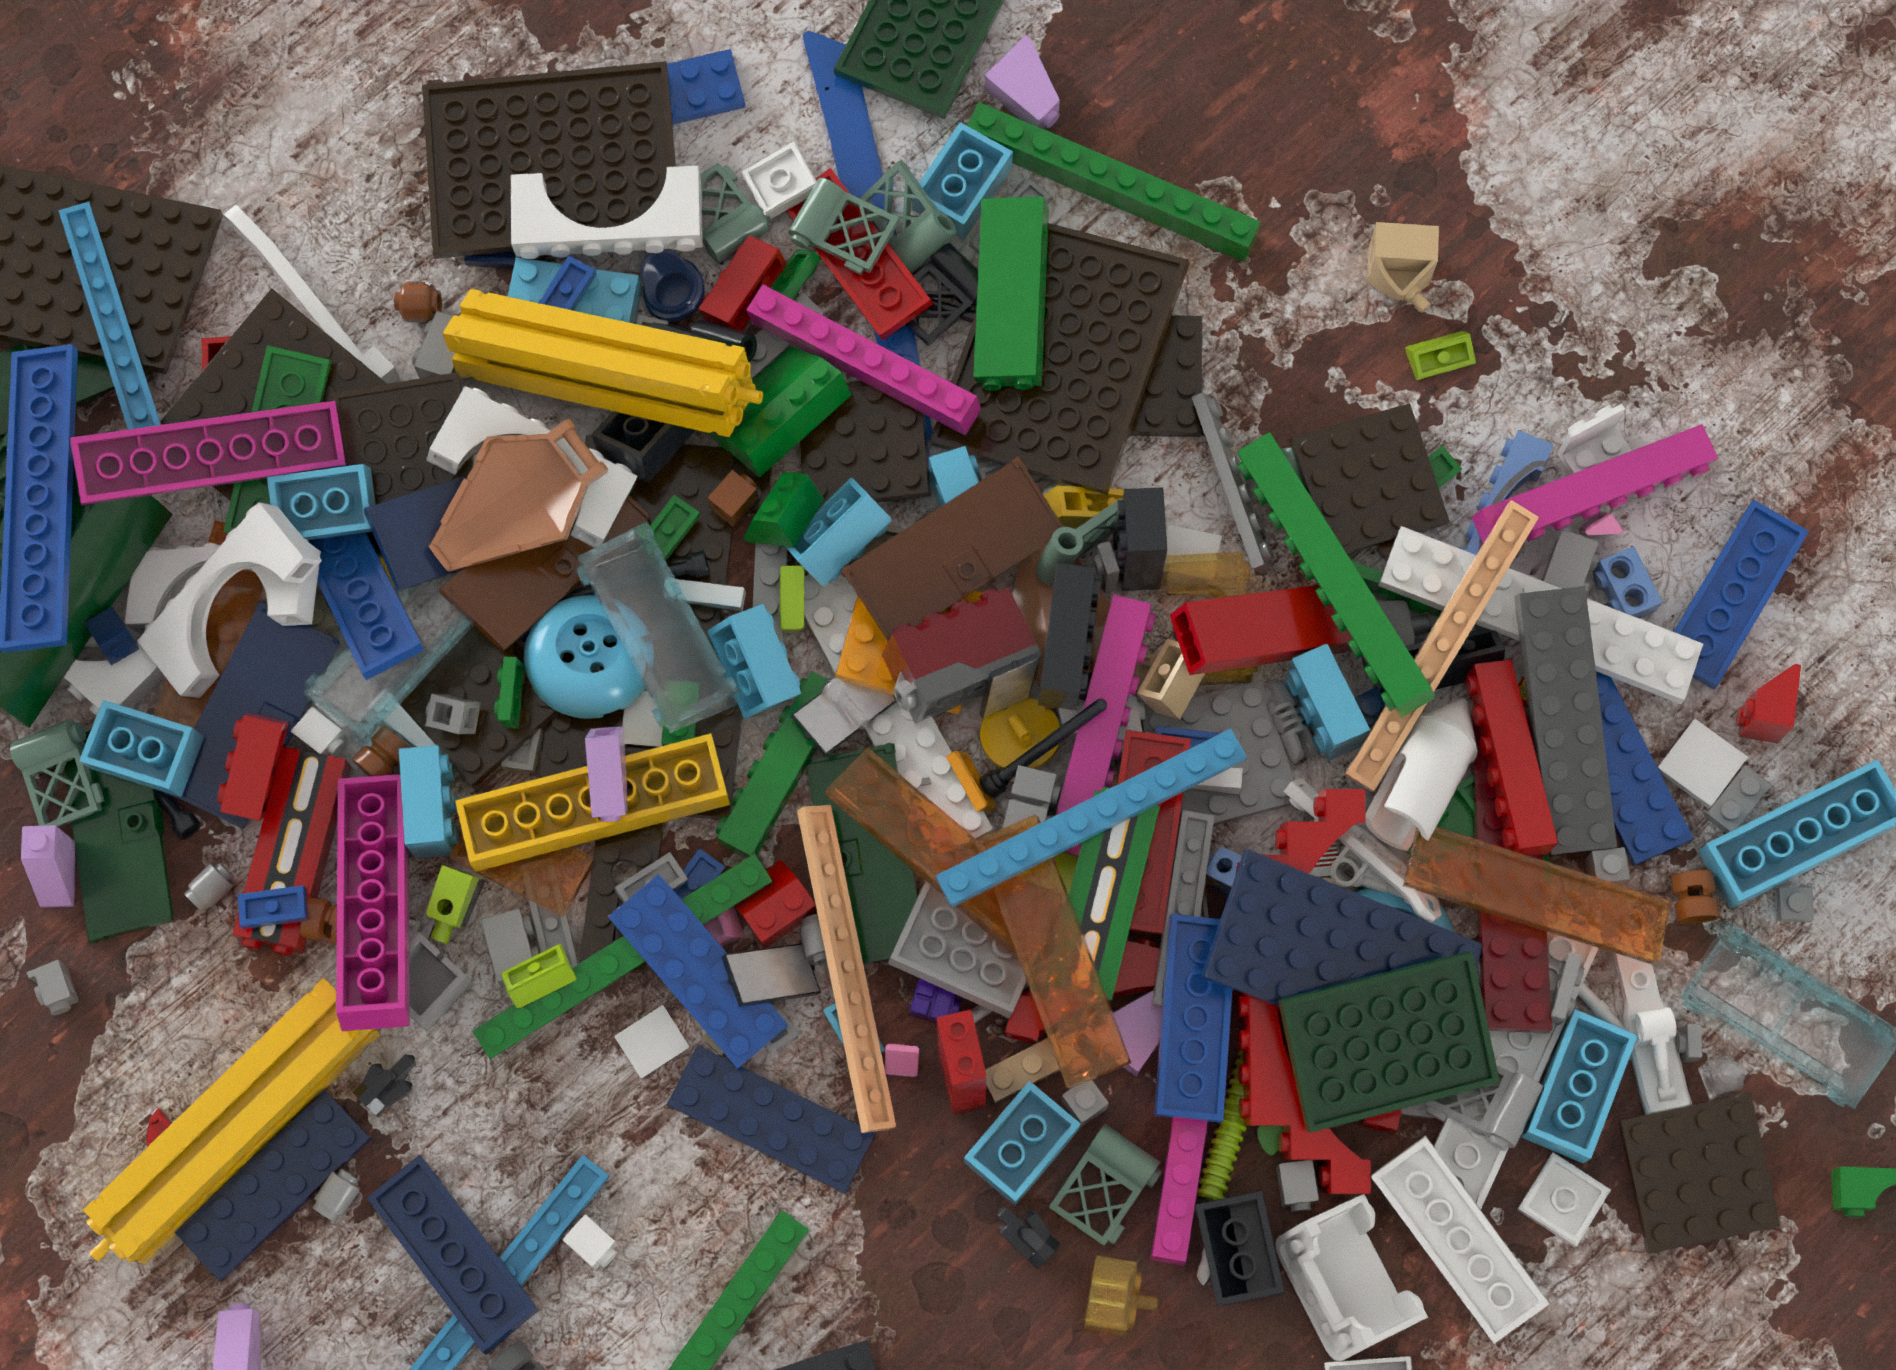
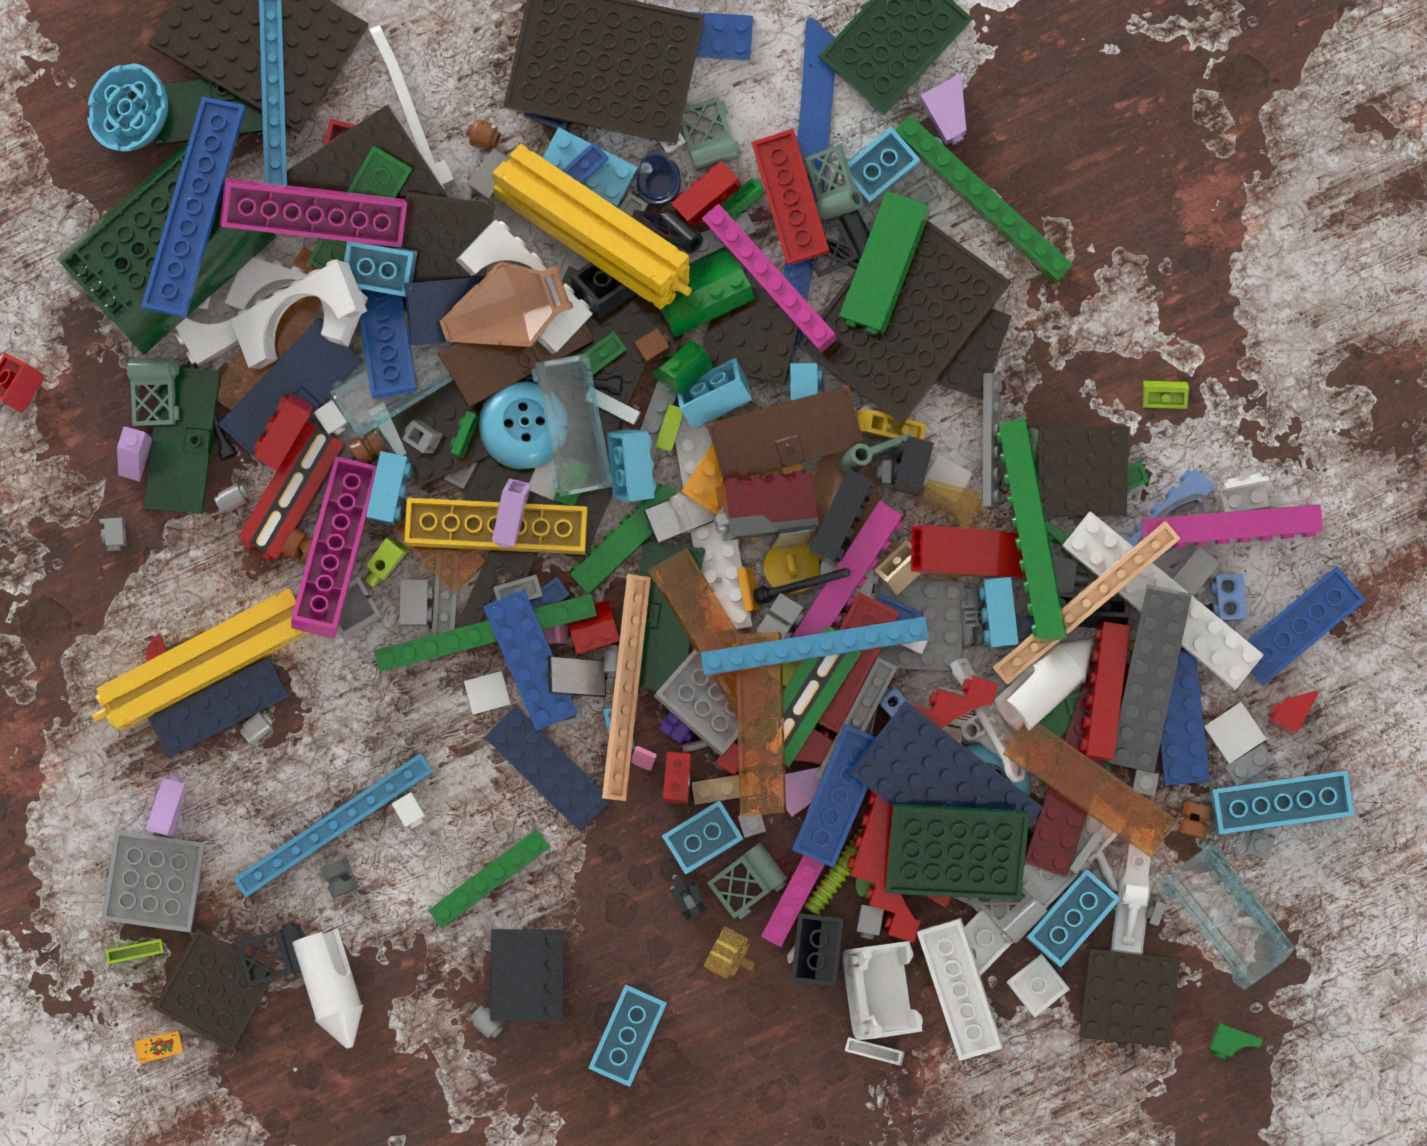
camera: 20 degrees right, 10 degrees up
medium azure brick [79,700,205,797] -> none
dark blue brick [84,606,139,666] -> none
blue plate [238,885,309,929] -> none
black rock [352,1054,416,1117] -> none
dark blue plate [367,1155,539,1355] -> none
lime slope [501,943,576,1008] -> none
white arch [511,166,703,259] -> none
white tile [741,142,817,219] -> none
sand green piece [788,178,900,275] -> none
tan piece [1367,222,1439,313] -> none
bright pink slope [1578,512,1624,535] -> none
clear brick [1698,1055,1745,1100] -> none

